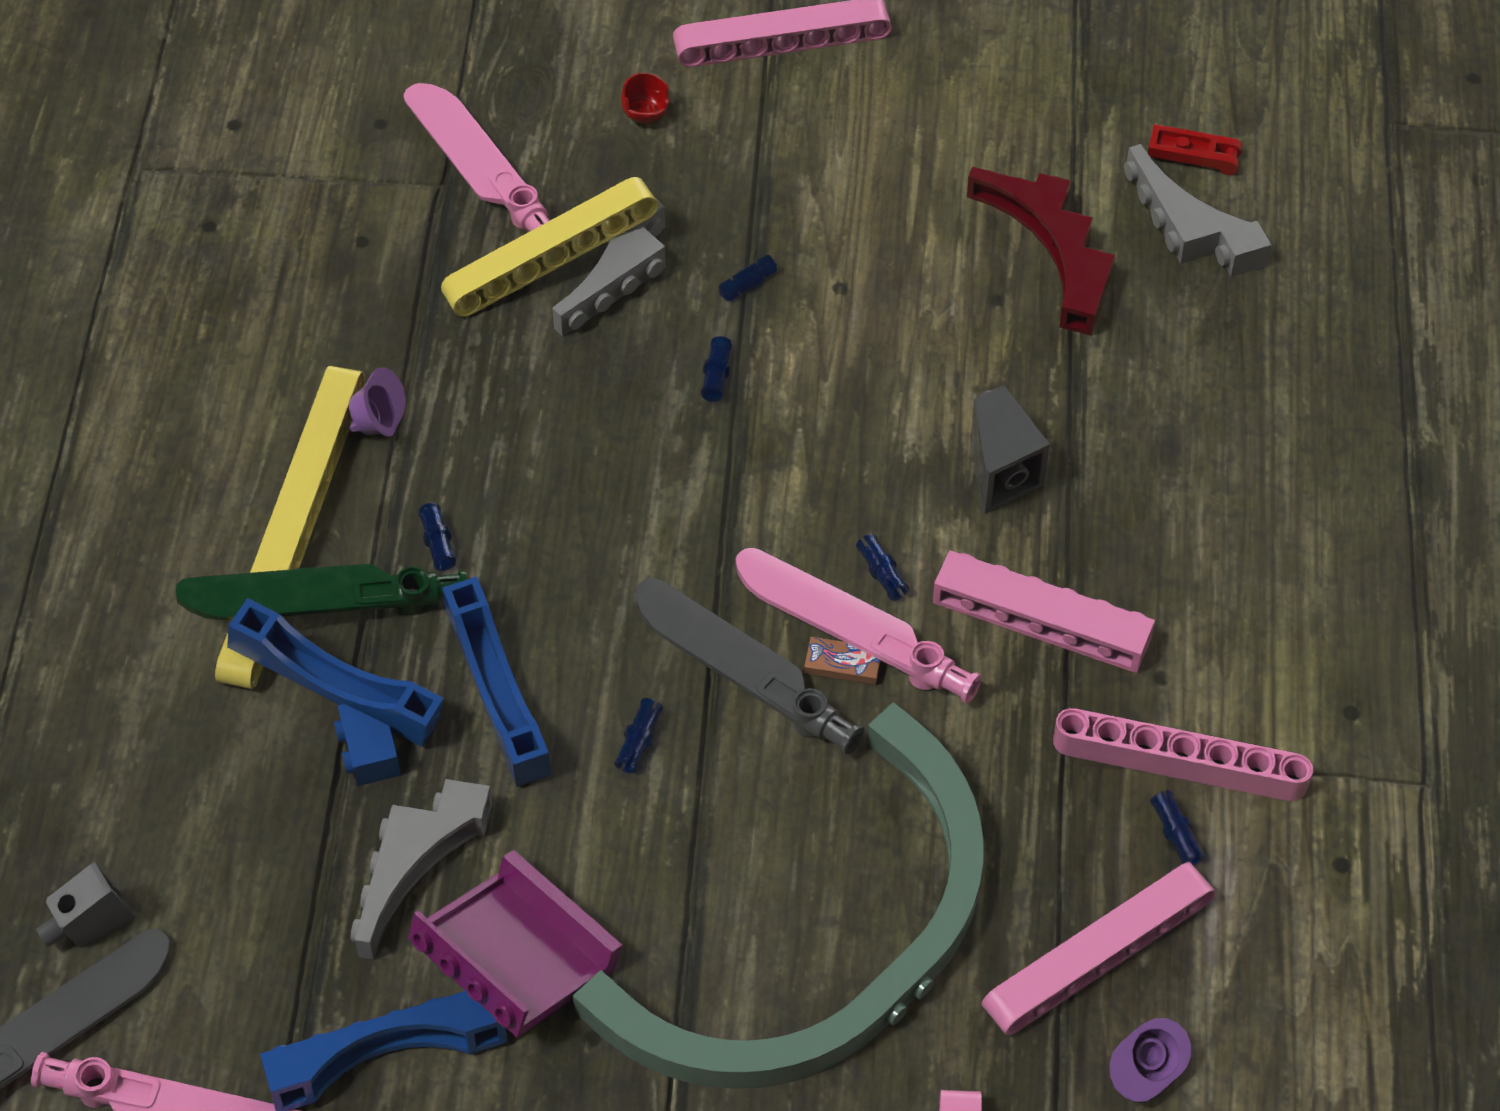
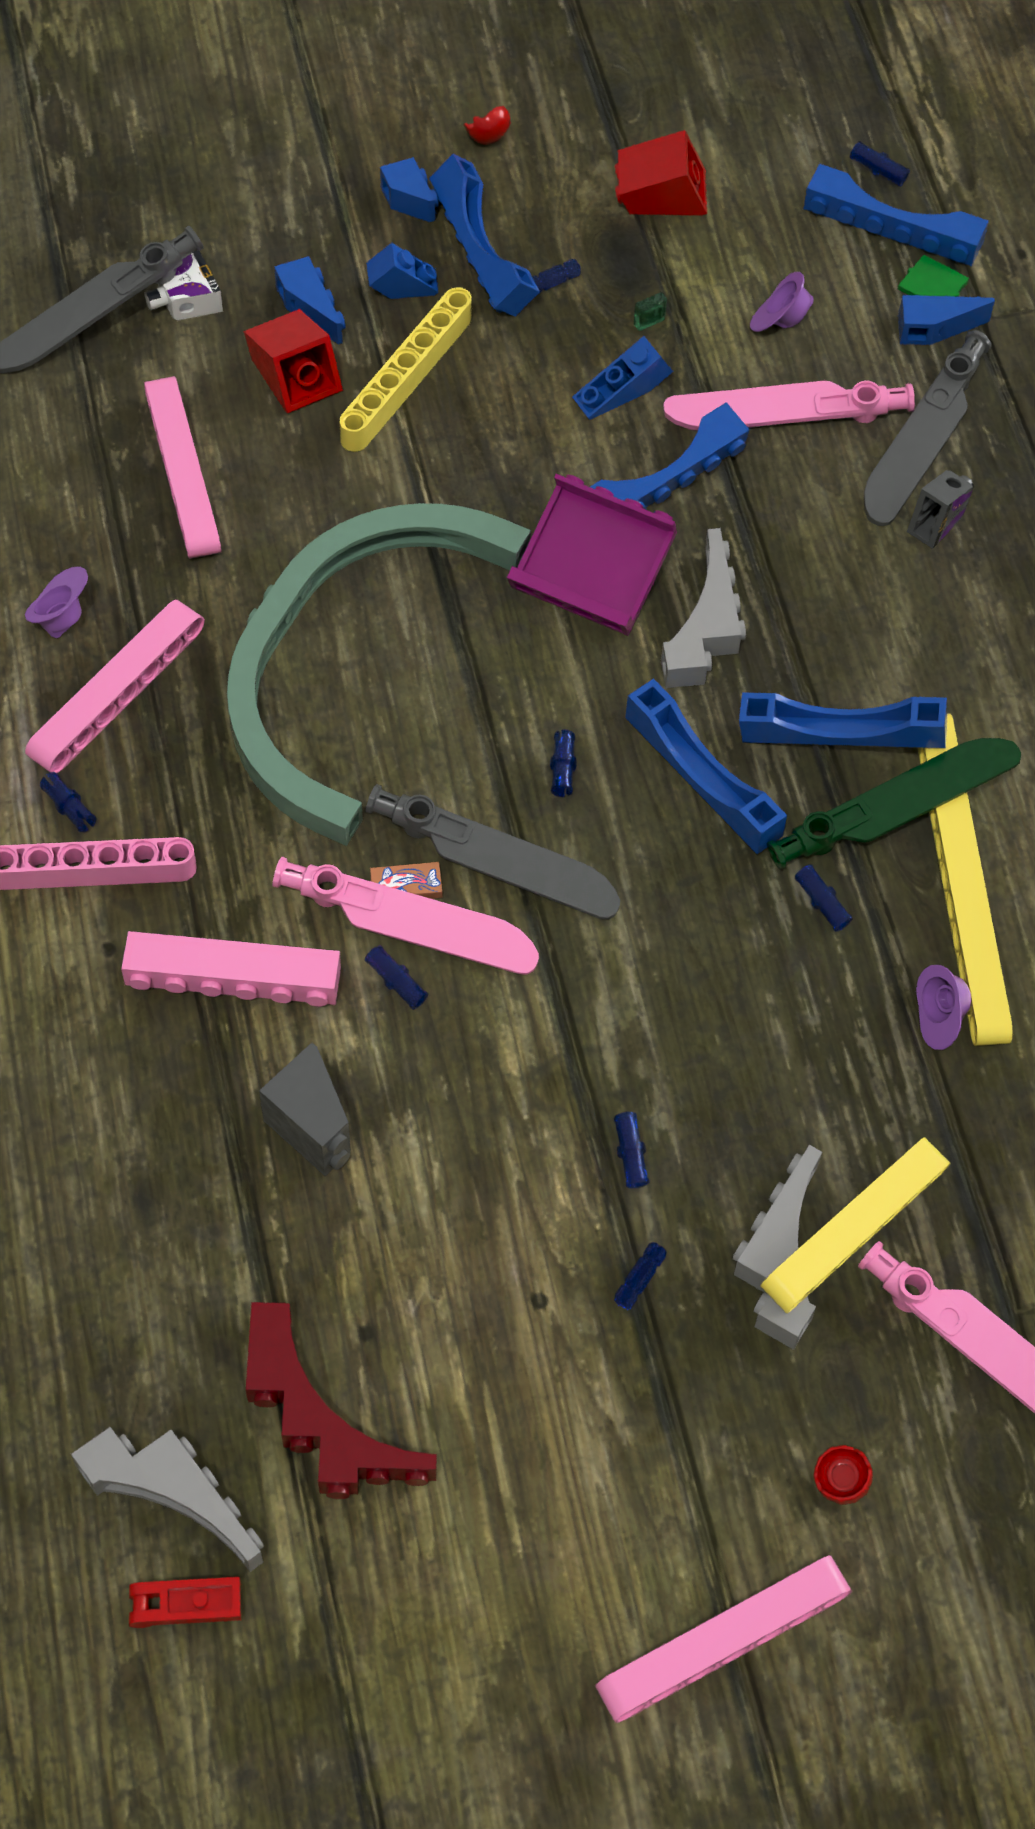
camera: 160 degrees right, 5 degrees up
blue slope [334,704,401,786] -> none

